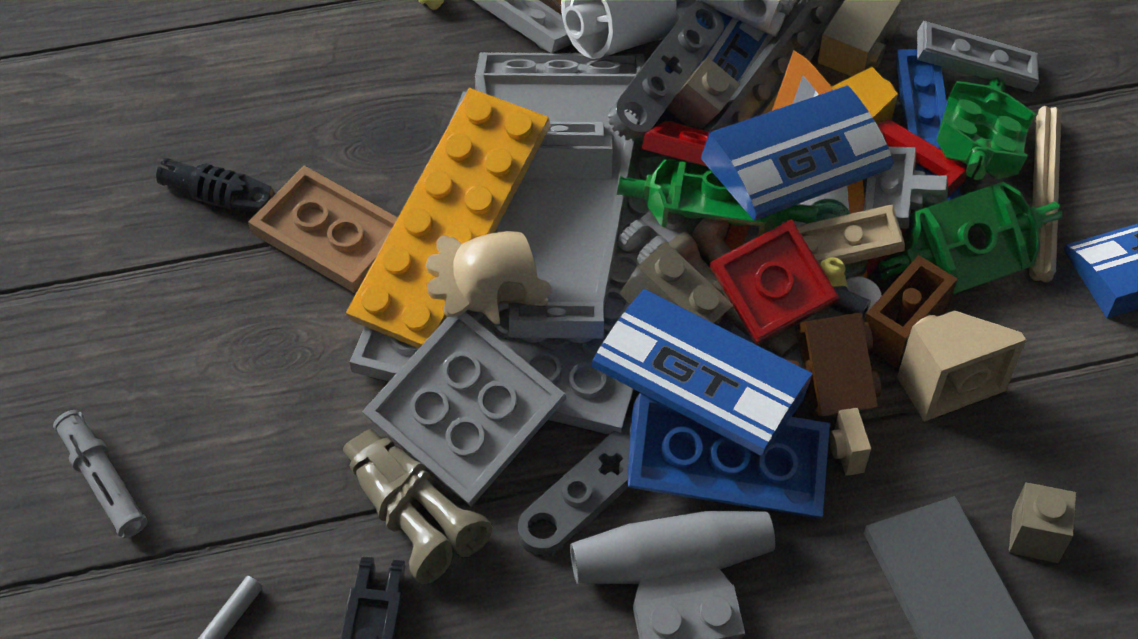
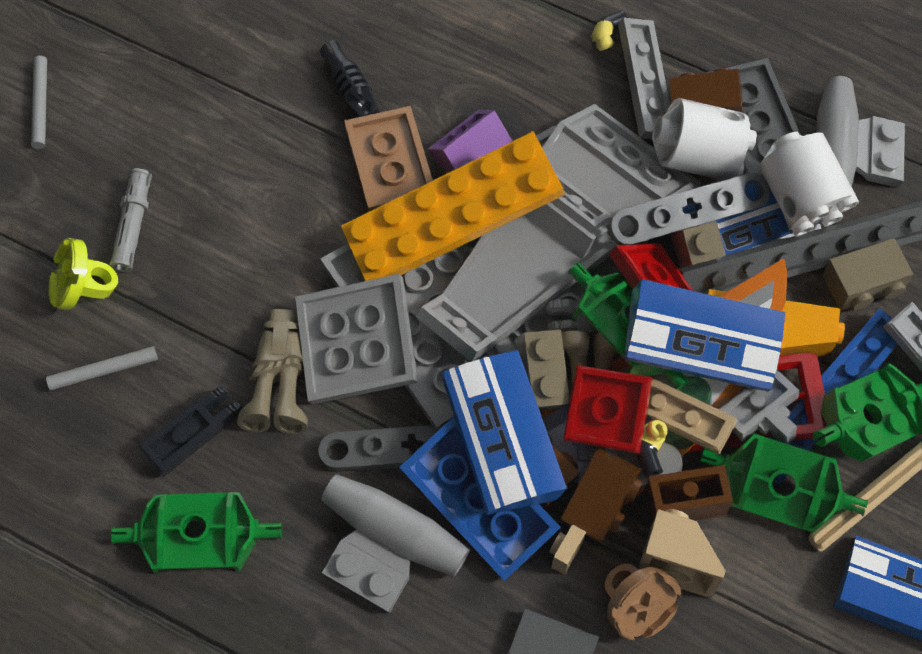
camera: 40 degrees right, 10 degrees up
tan piece [426,231,552,324] -> none
none -> neon yellow tile [48,238,118,310]
none -> medium lavender brick [428,109,512,173]
none -> medium nougat tile [605,564,681,640]

